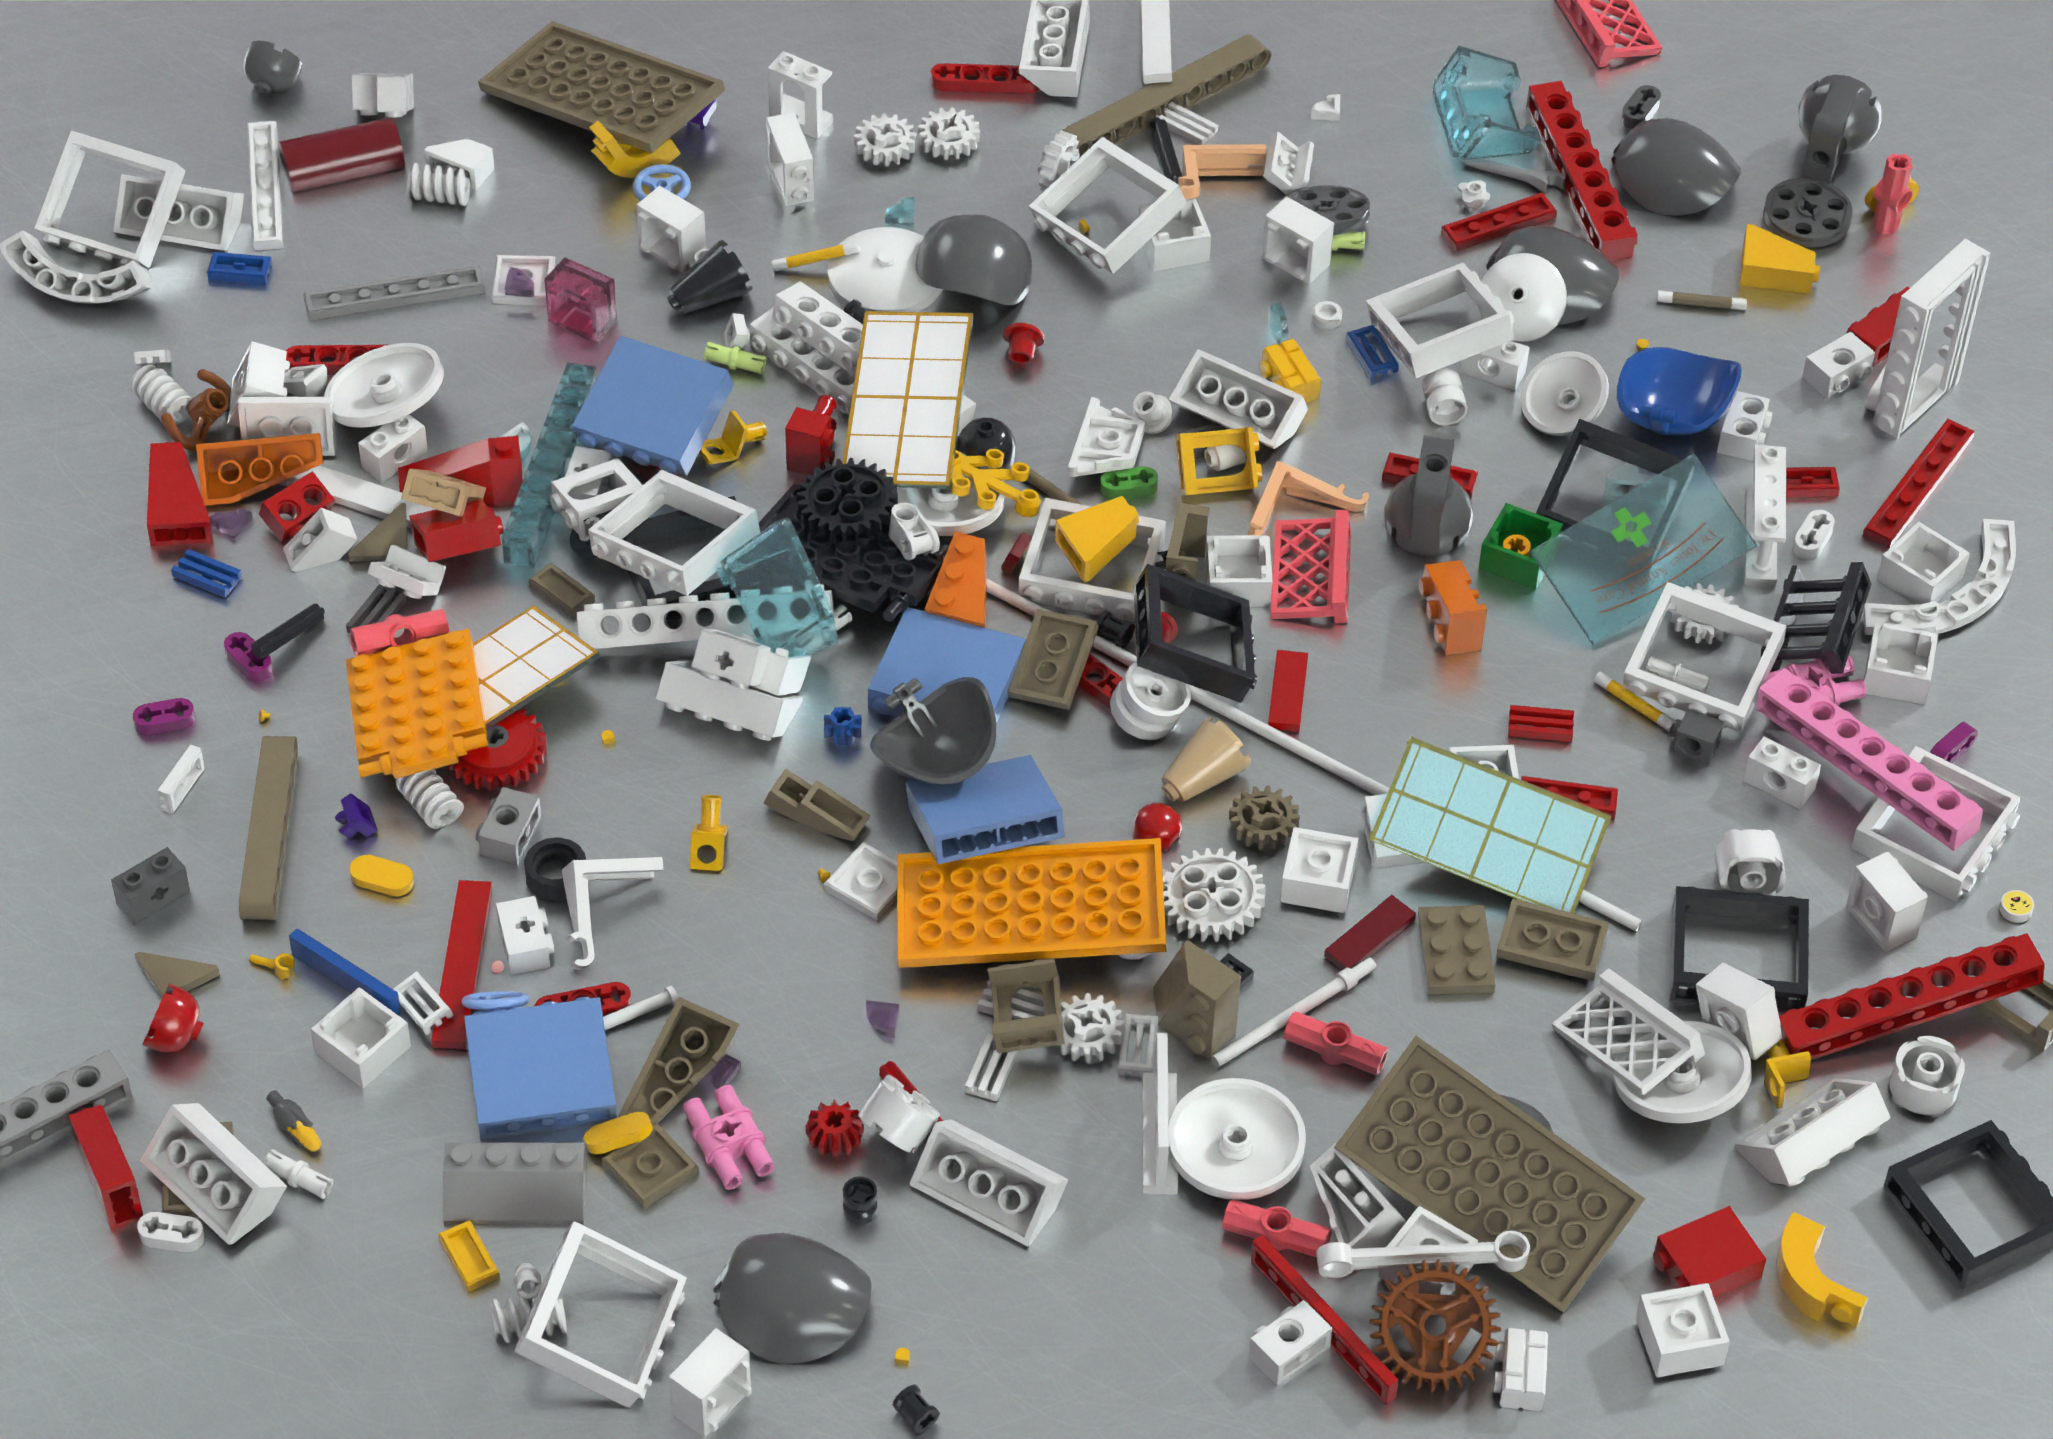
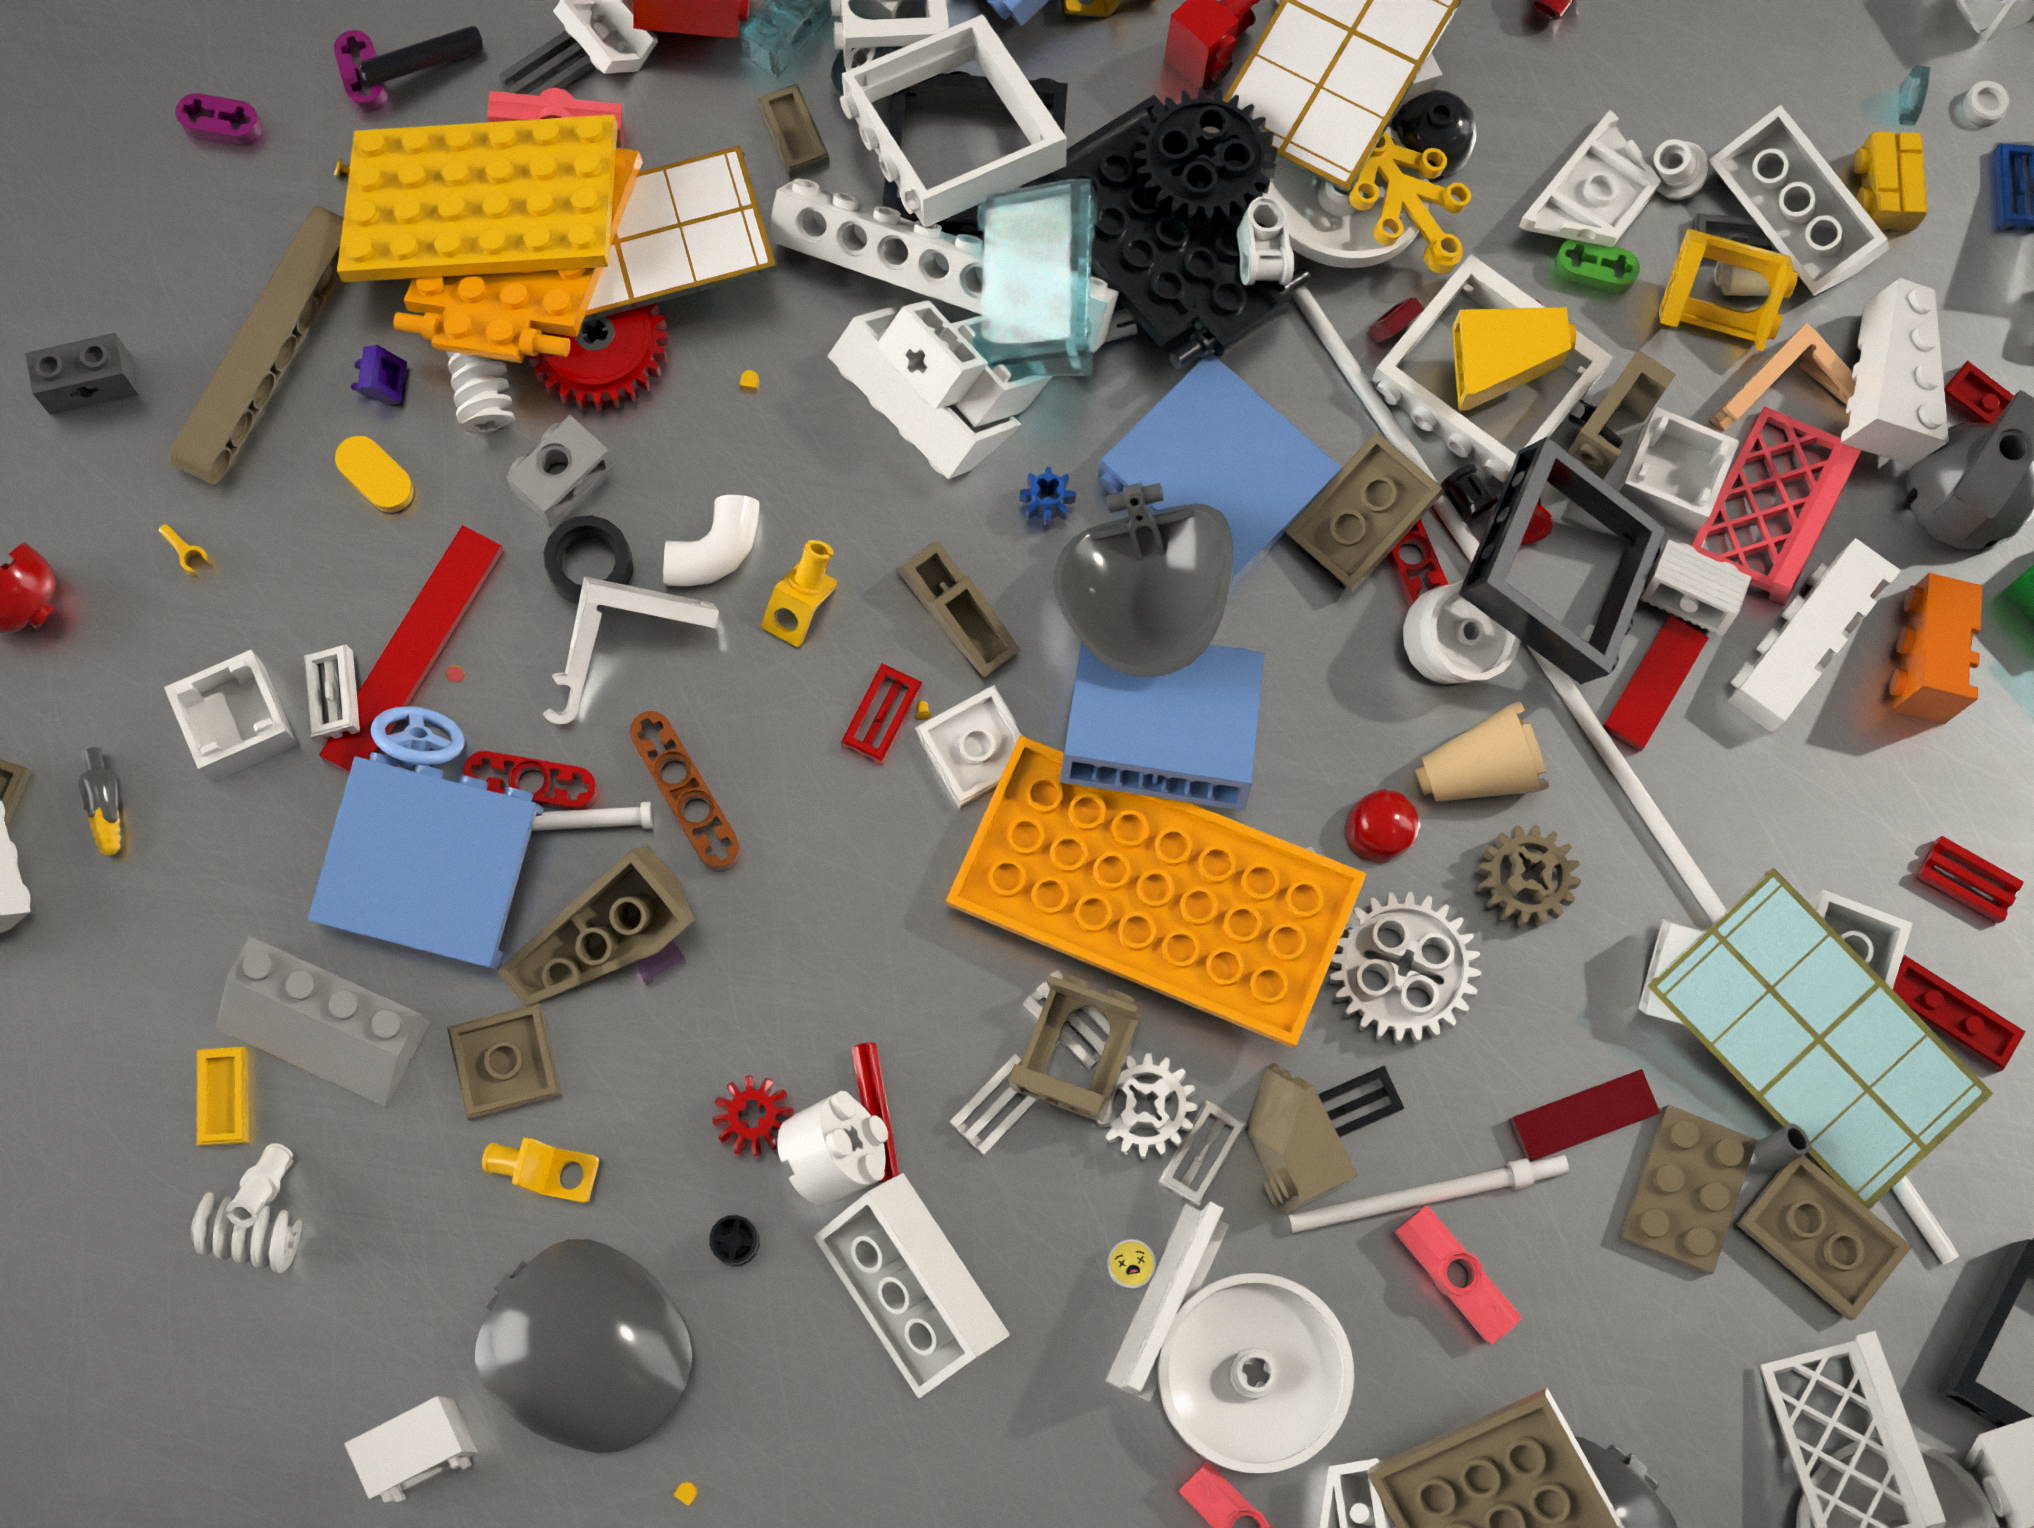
camera: 20 degrees right, 25 degrees up
dark tan tile [135,952,220,999] -> none
white tile [158,744,205,814] -> none
white pin [263,1149,334,1199] -> none
blue tile [289,928,401,1016] -> none
white brick [496,896,555,975] -> none
white window [514,1221,687,1408] -> none
yellow tile [583,1112,653,1154] -> none
bright pink pin [683,1085,775,1190] -> none
clear purple tile [866,1000,900,1038] -> none
orange wedge [925,531,987,628] -> none
dark tan bar [1027,468,1082,505] -> none
white container [1280,827,1359,913] -> none
none -> yellow plate [337,115,618,282]
none -> yellow bracket [482,1137,599,1203]
none -> dark orange beam [630,711,741,872]
none -> white cylinder [663,495,760,587]
none -> red tile [841,663,923,765]
none -> light yellow tile [1107,1239,1156,1289]
none -> white brick [1641,539,1752,636]
none -> white wedge [1728,538,1901,733]
none -> dark grey hinge [1755,1124,1810,1171]
none -> white wedge [1841,278,1949,466]

